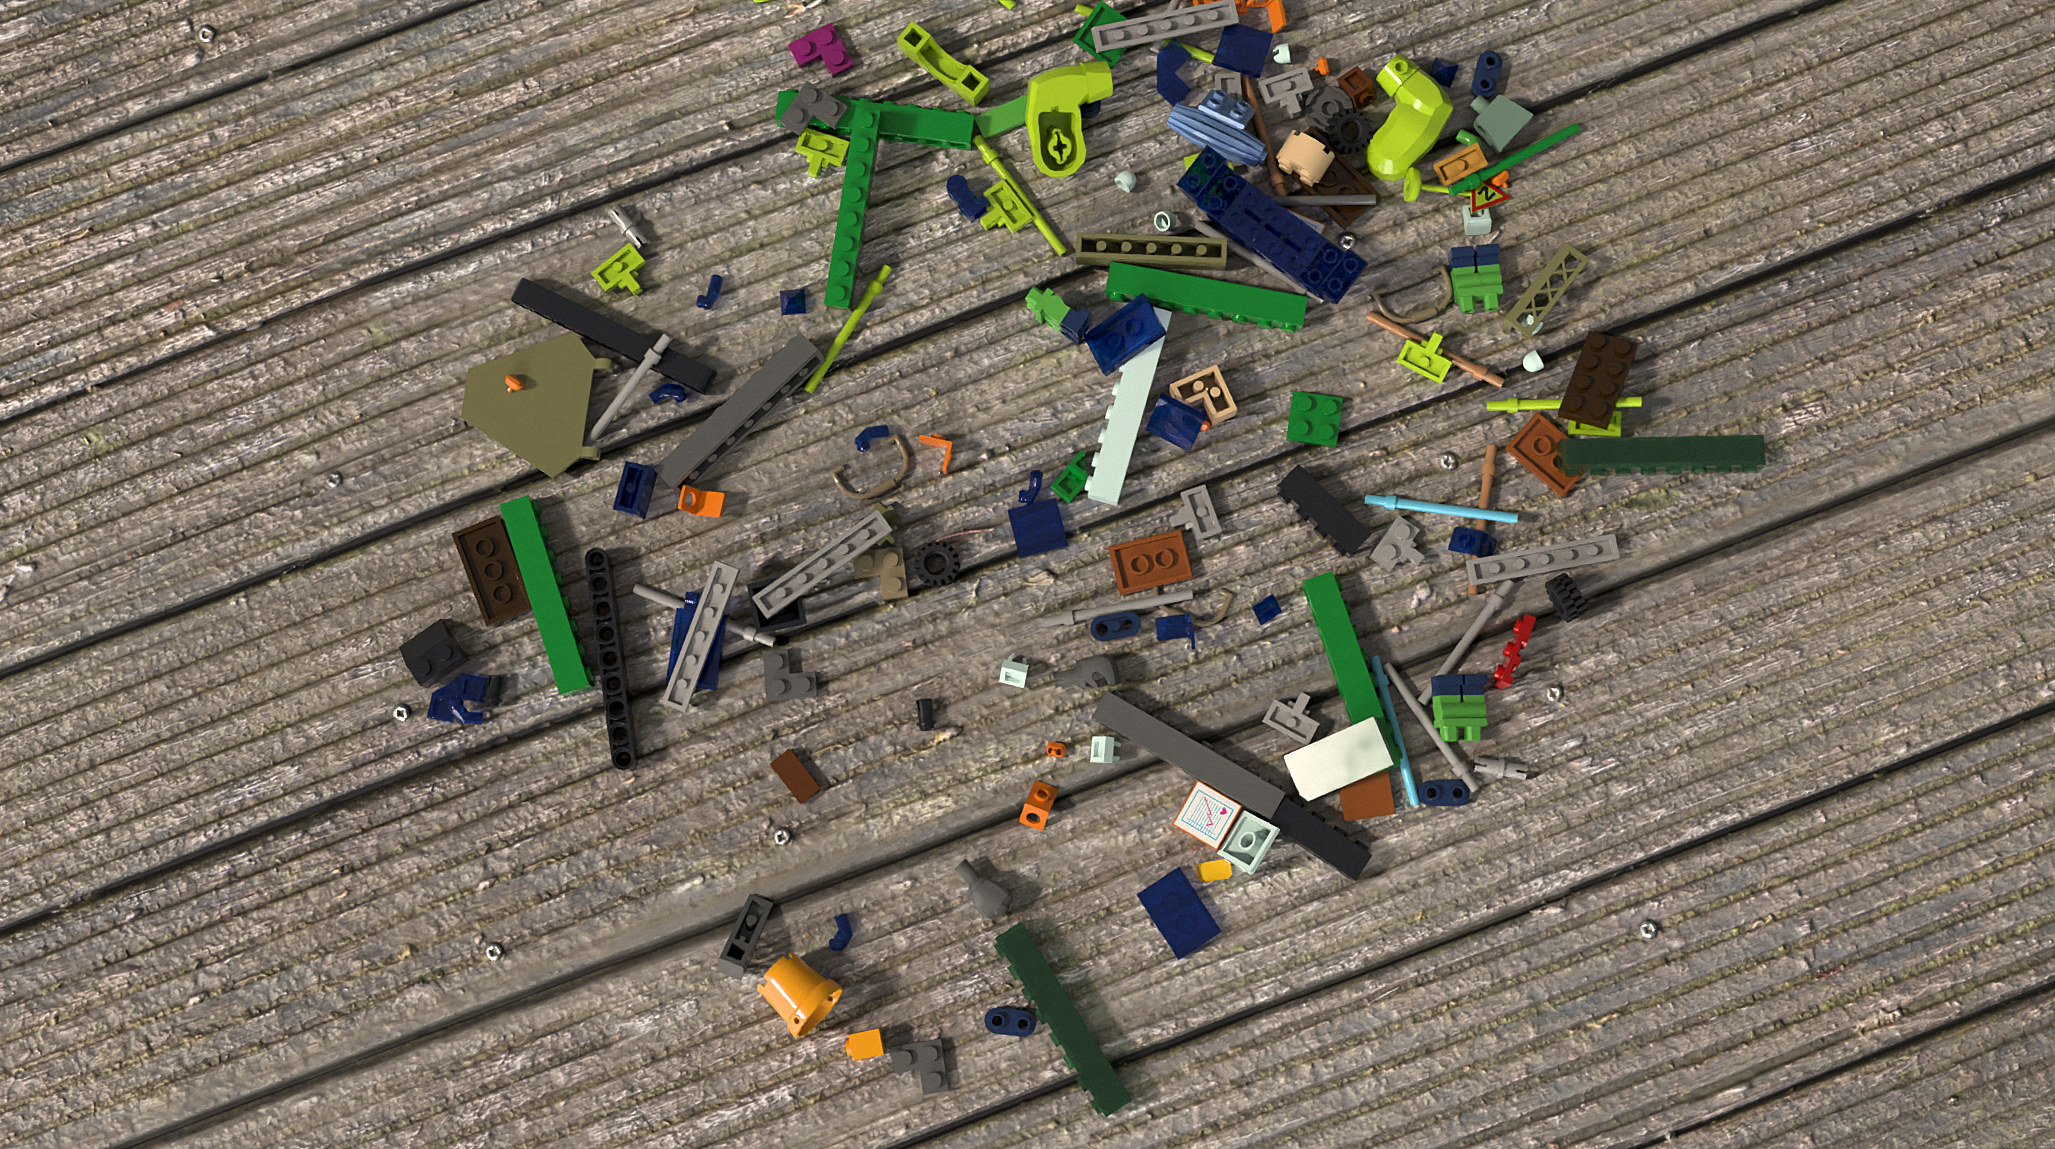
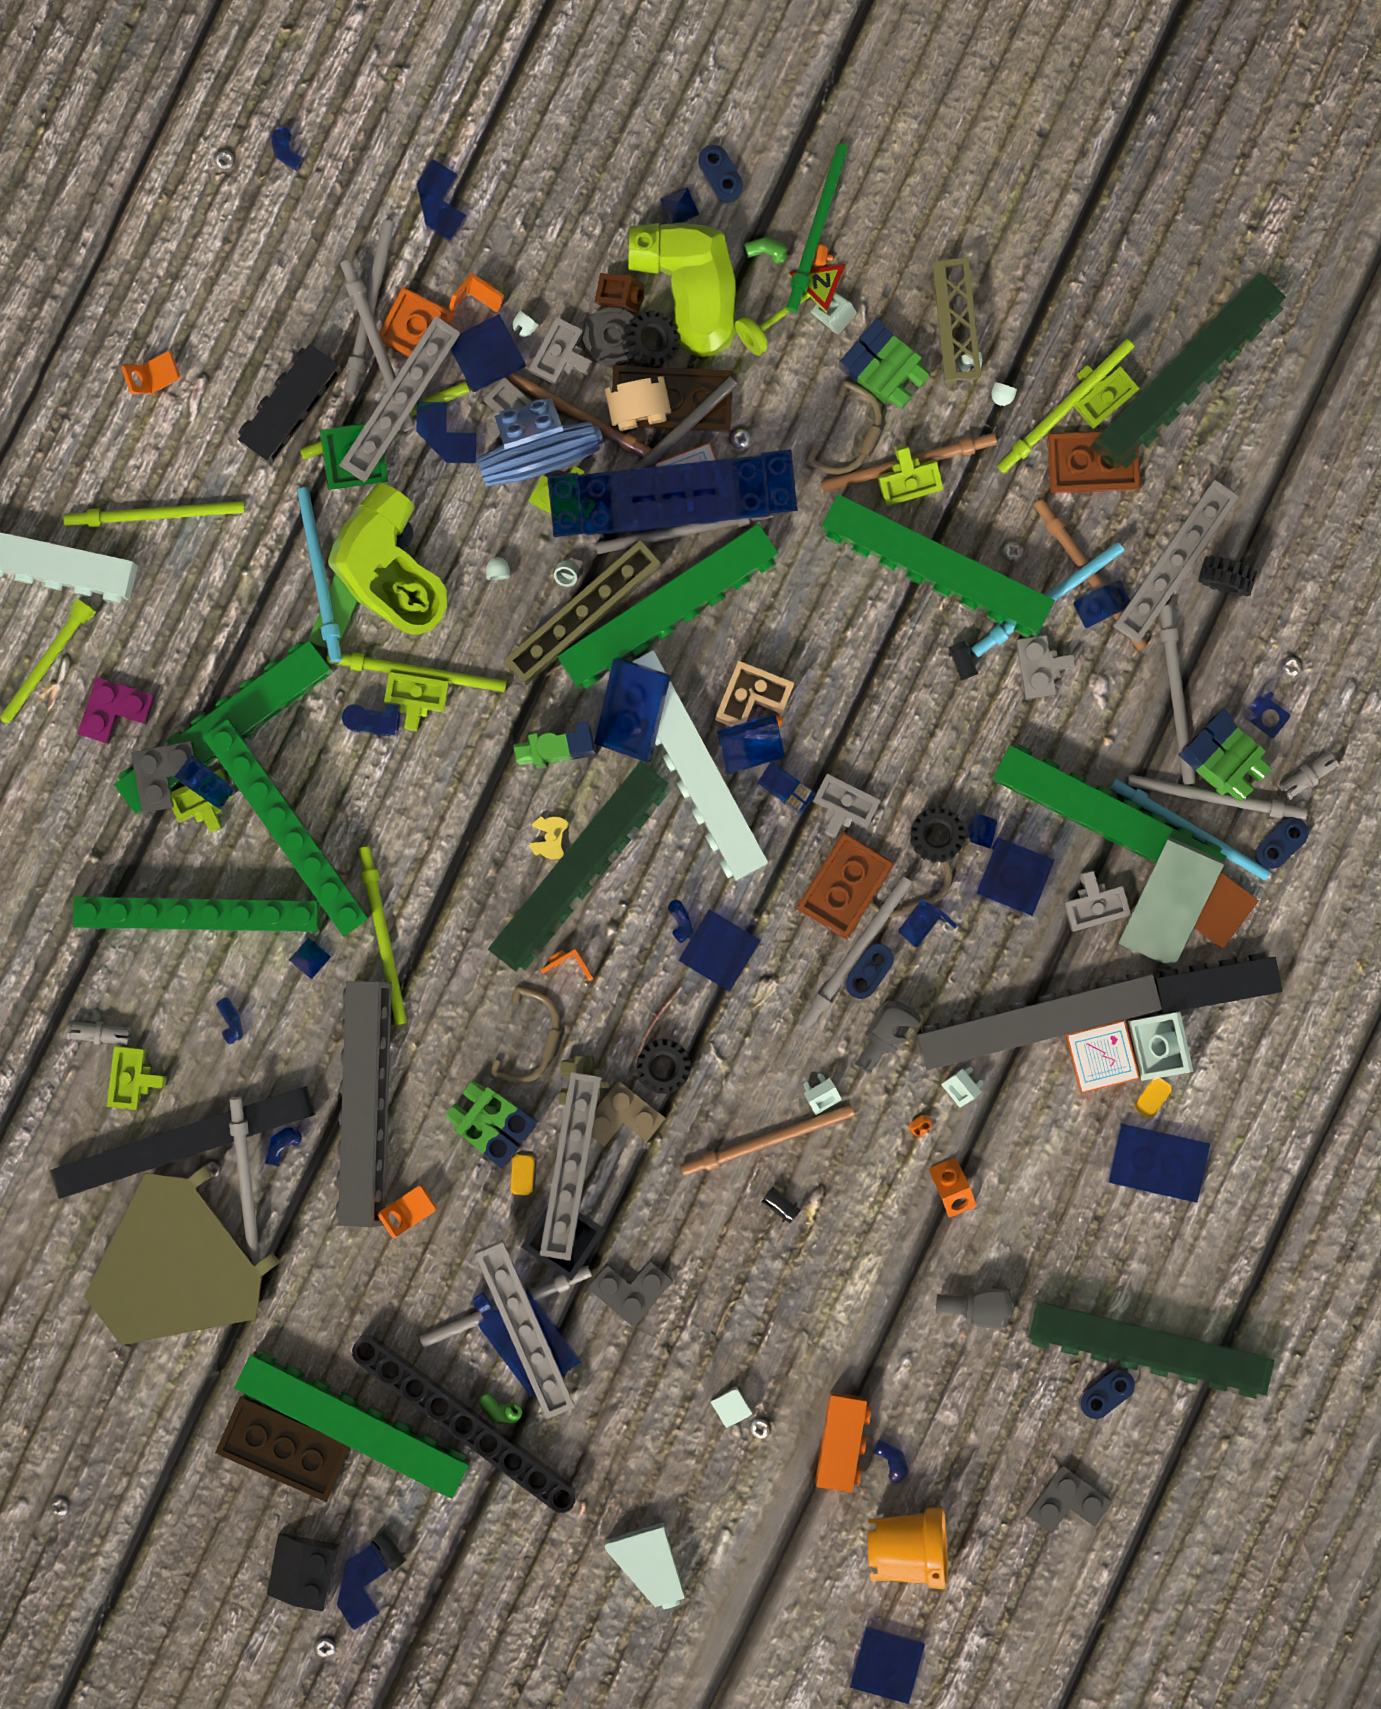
camera: 55 degrees left, 5 degrees up
clear blue arm [448,698,483,725] -> none
orange rock [505,374,525,393] -> none
clear blue brick [613,461,658,520] -> none
dark grey slope [717,894,773,981] -> none
reddish brown tile [770,748,821,804] -> none
light orange brick [845,1028,886,1061] -> none
clear blue arm [854,424,889,452] -> none
lime arch [897,21,990,108] -> none
green slope [1050,450,1087,504] -> none
black brick [1275,464,1372,558] -> none
green plate [1286,391,1343,448] -> none
orange rock [1313,56,1331,76] -> none
pearl gold plate [1433,142,1489,187] -> none
sand green torso [1470,94,1534,156] -> none
red wing [1492,614,1536,690] -> none
dark brown plate [1558,331,1638,430] -> none
none -> green brick [73,897,321,933]
none -> clear blue leg [174,755,235,810]
none -> medium azure bar [297,487,342,663]
none -> bright green hips [445,1081,539,1169]
none -> bright green arm [477,1392,522,1424]
none -> clear green brick [488,761,669,972]
none -> yellow piece [510,1153,535,1195]
none -> light yellow piece [529,817,569,860]
none -> light aqua slope [604,1522,684,1609]
none -> medium nougat bar [680,1105,855,1176]
none -> light aqua slope [710,1386,752,1428]
none -> clear blue leg [756,761,816,814]
none -> orange brick [815,1392,871,1493]
none -> green brick [821,494,1055,638]
none -> clear blue tile [849,1626,925,1704]
none -> black tyre [910,806,965,863]
none -> black pin [948,641,979,681]
none -> clear blue container [973,837,1055,917]
none -> clear blue bracket [1245,691,1290,738]

